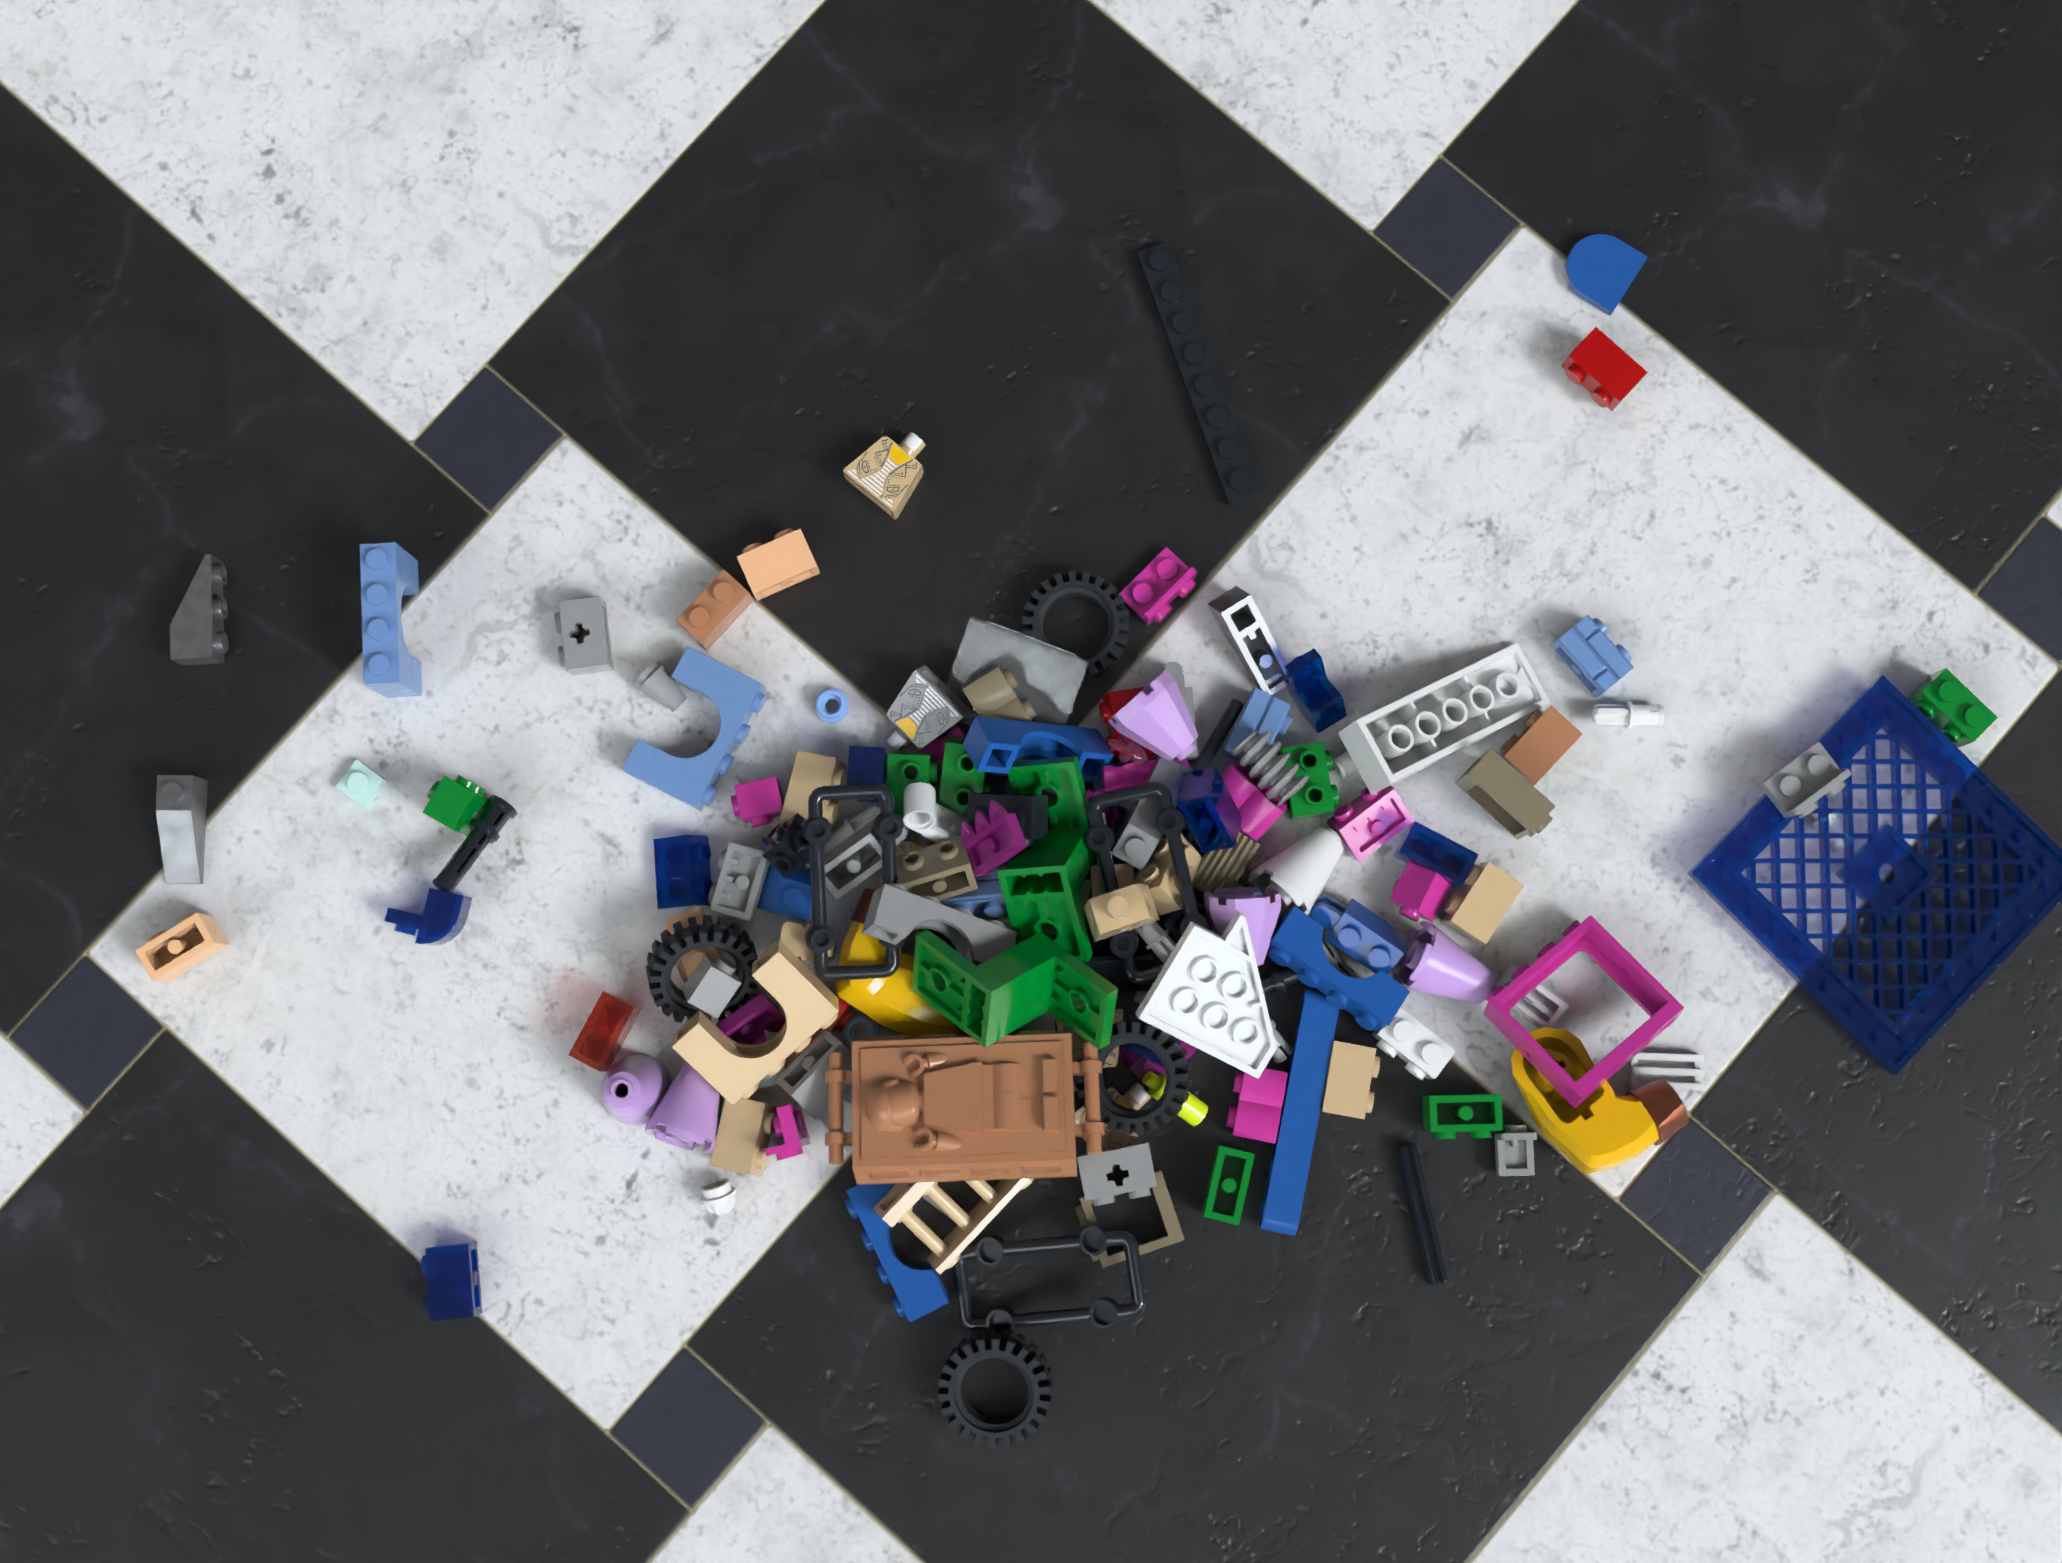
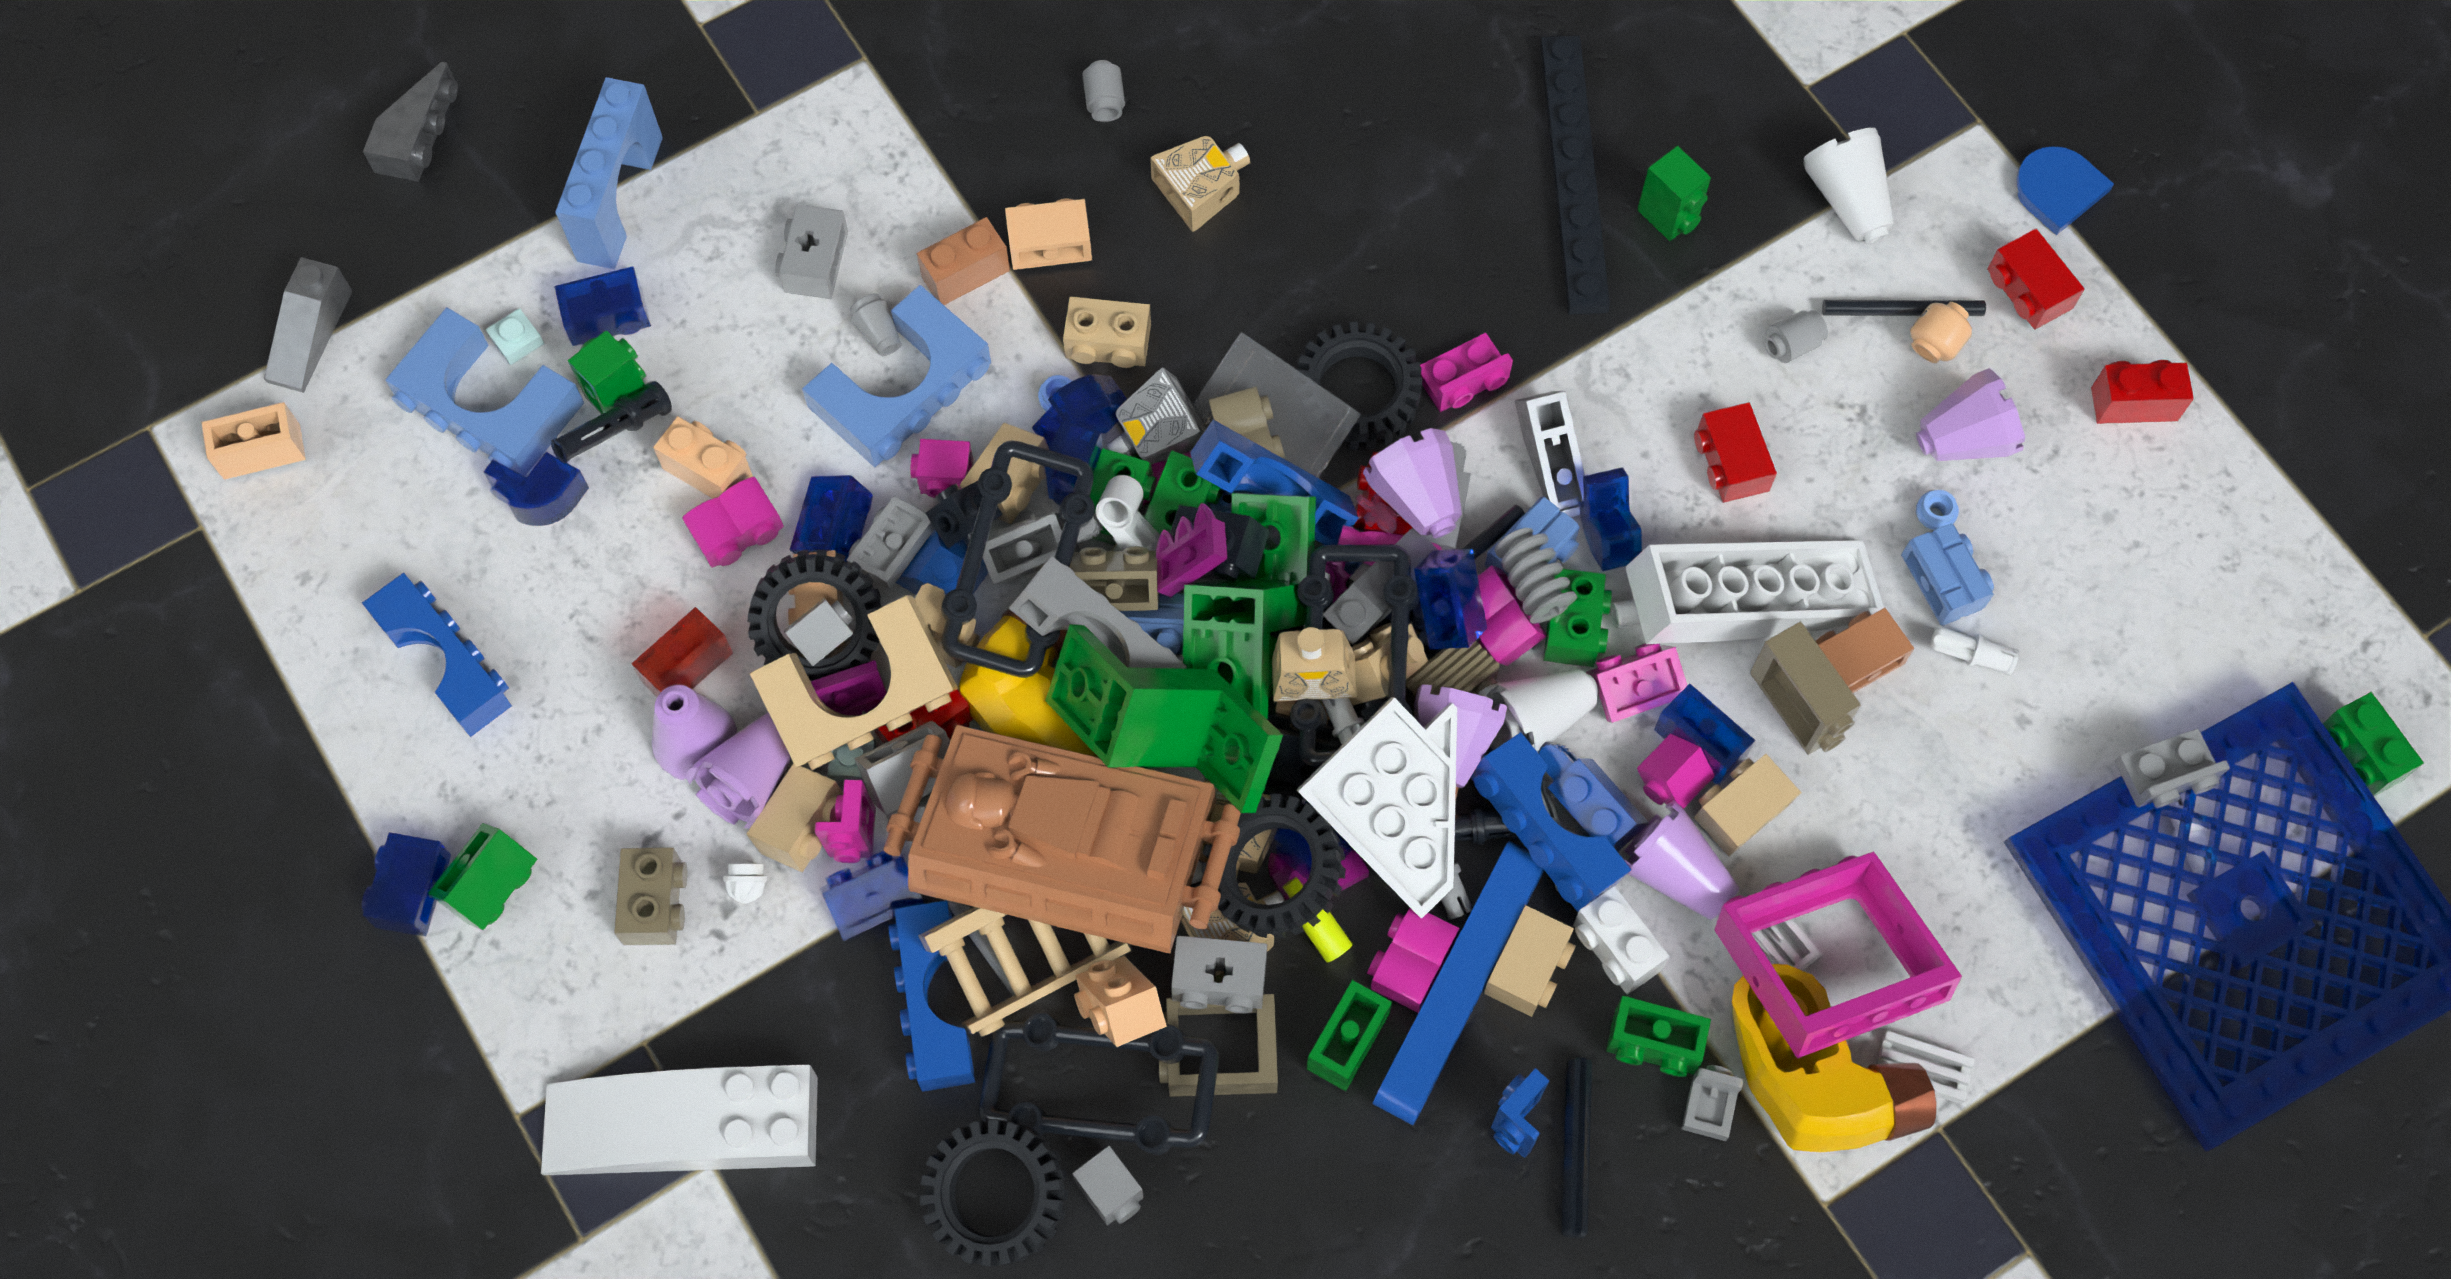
camera: 15 degrees right, 15 degrees down
none -> blue arch [362,572,512,737]
none -> medium blue arch [385,307,584,477]
none -> green brick [428,823,538,930]
none -> white slope [541,1065,818,1175]
none -> clear blue brick [554,266,651,346]
none -> dark tan brick [614,848,688,945]
none -> light nougat brick [653,416,753,499]
none -> dark pink brick [682,477,784,568]
none -> clear blue bracket [820,850,924,941]
none -> clear blue brick [1031,375,1127,455]
none -> tan brick [1063,297,1151,368]
none -> light grey brick [1072,1146,1144,1226]
none -> light nougat brick [1074,956,1167,1047]
none -> light grey brick [1082,60,1125,122]
none -> blue bracket [1491,1068,1549,1158]
none -> green brick [1637,146,1711,241]
none -> red brick [1694,402,1777,503]
none -> light grey brick [1765,310,1828,363]
none -> white cone [1803,128,1894,245]
none -> black bar [1822,300,1986,316]
none -> light nougat head [1910,302,1972,363]
none -> lavender cone [1916,368,2025,461]
none -> light blue plate [1916,490,1959,530]
none -> red brick [2091,360,2194,424]

